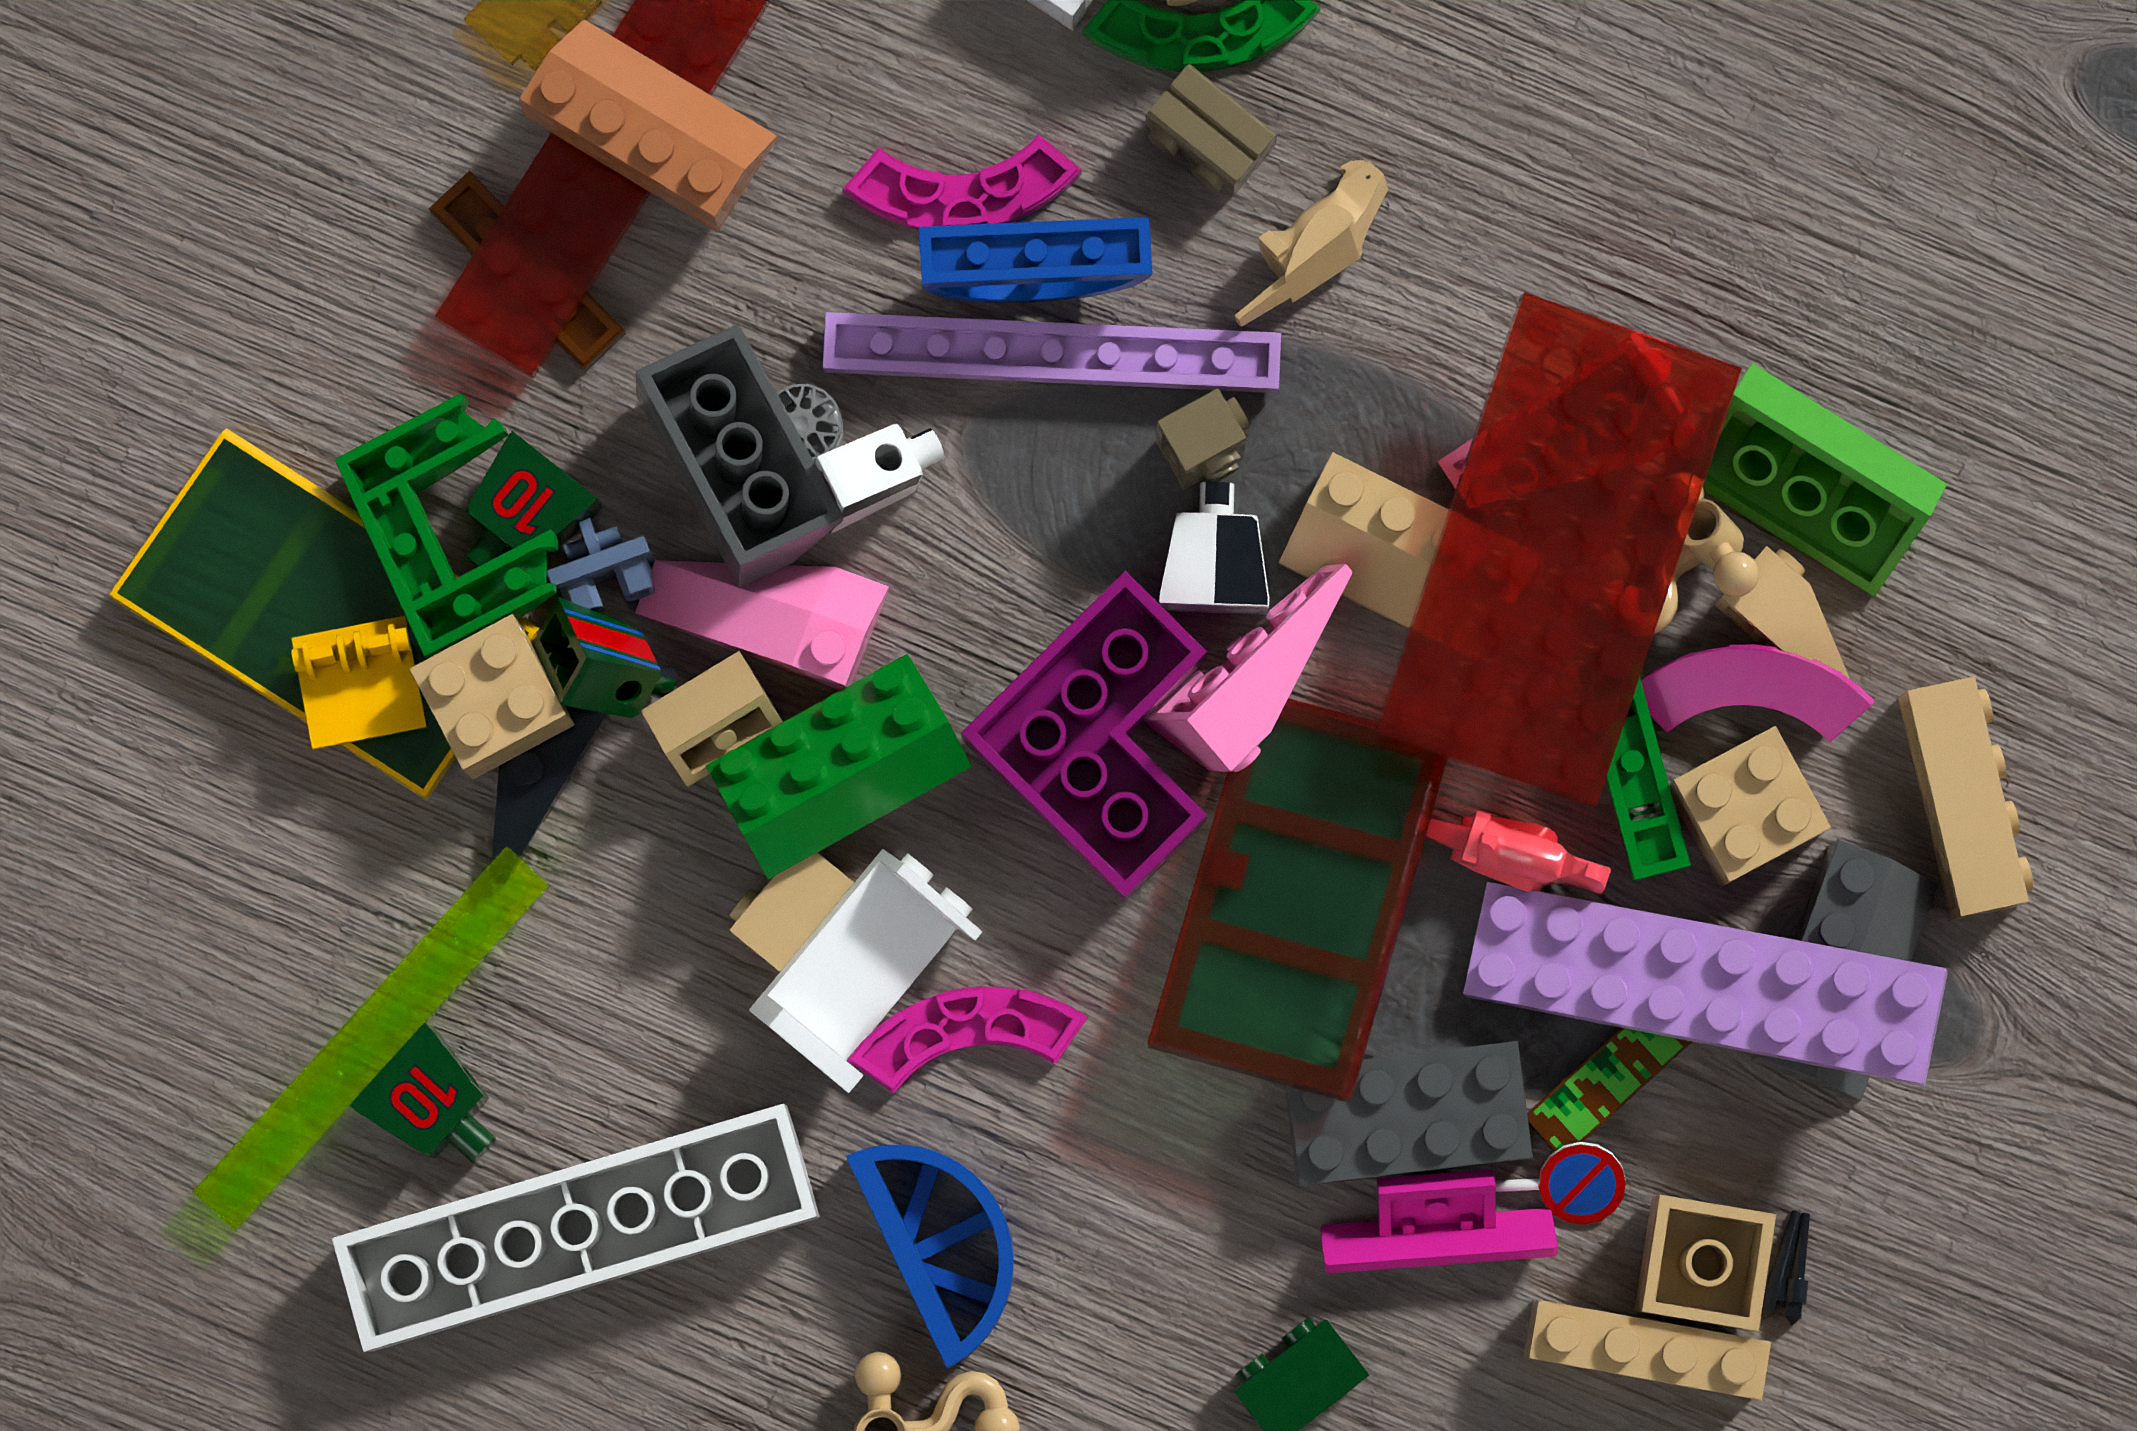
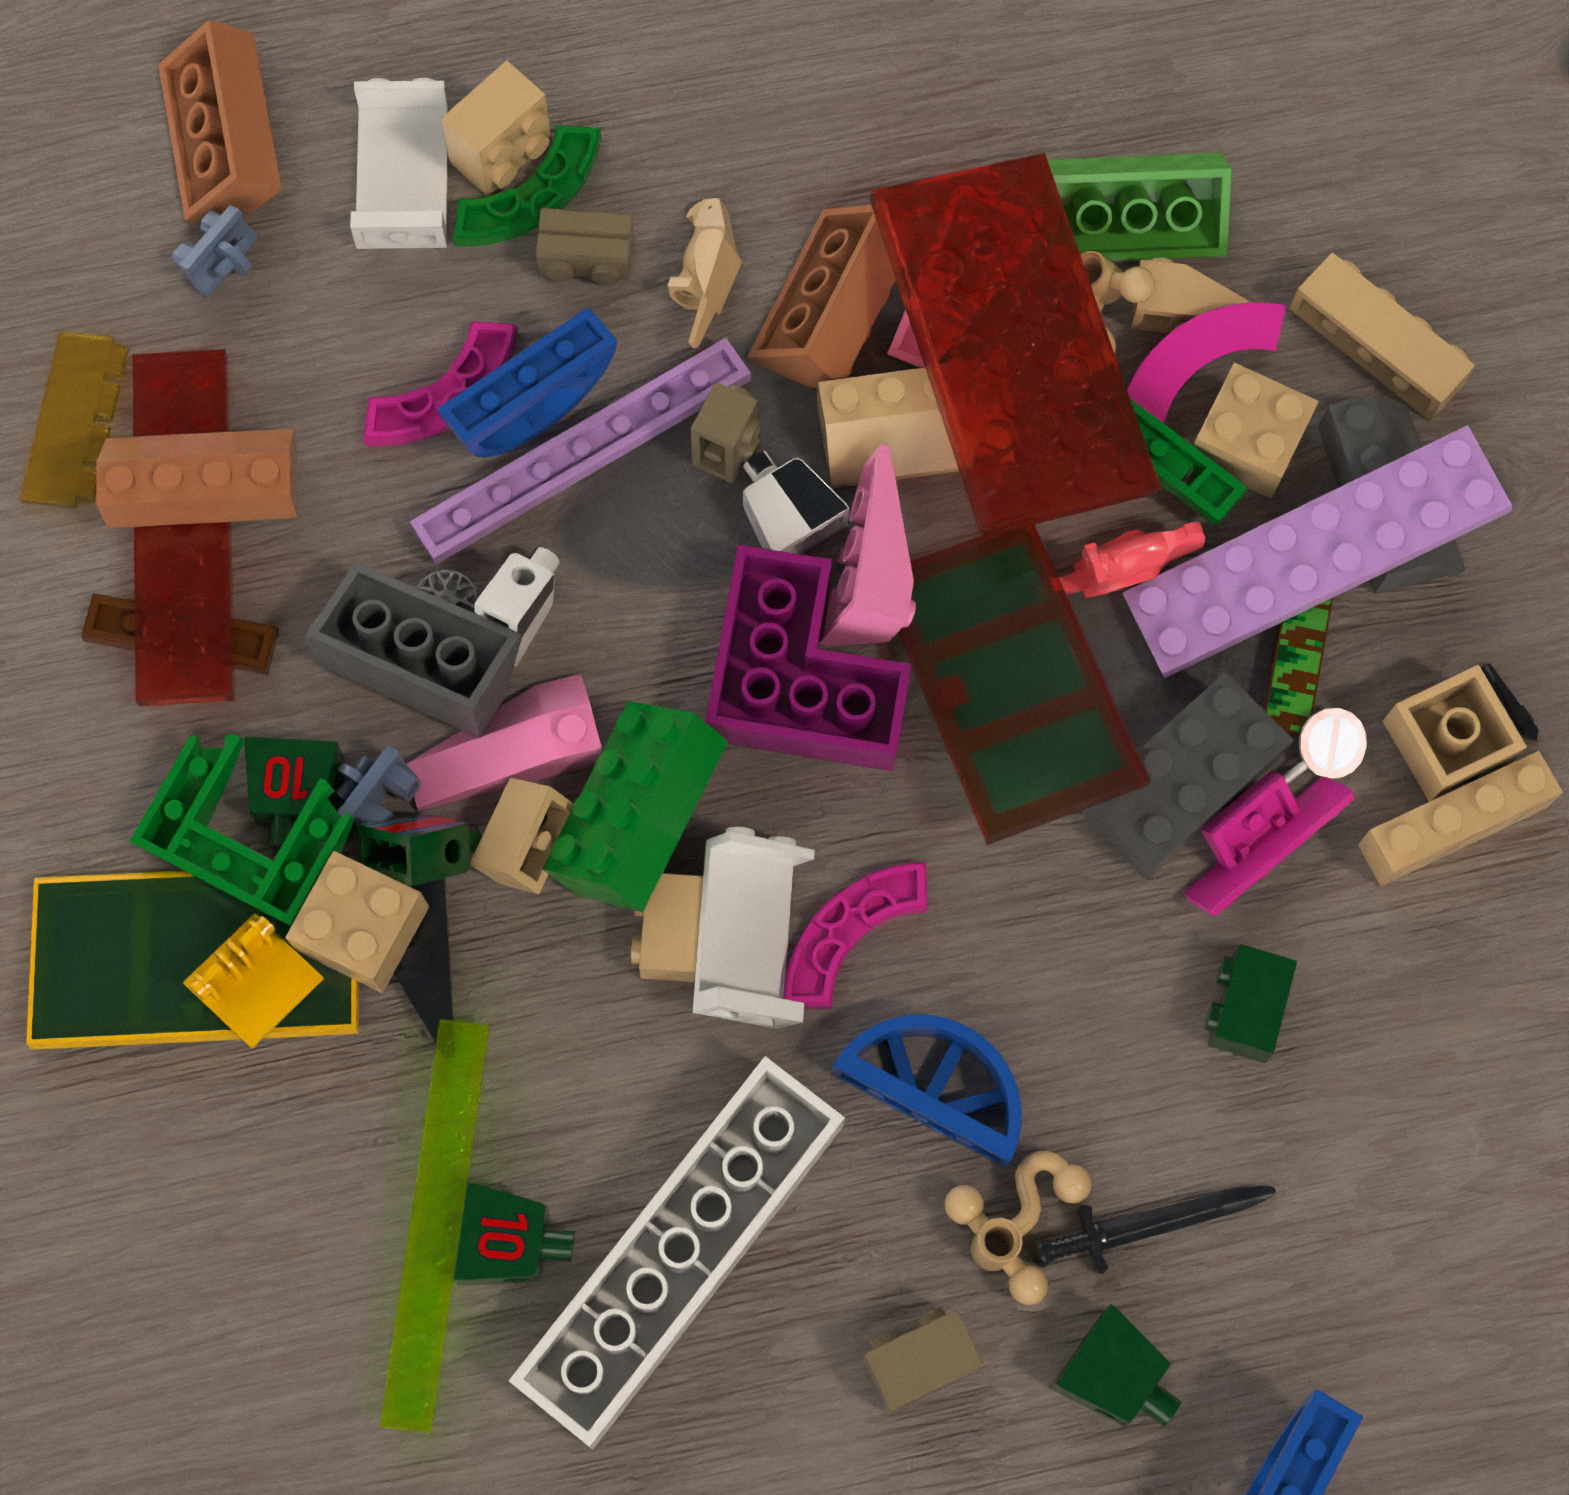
camera: 40 degrees left, 10 degrees down
none -> nougat slope [747,203,917,388]

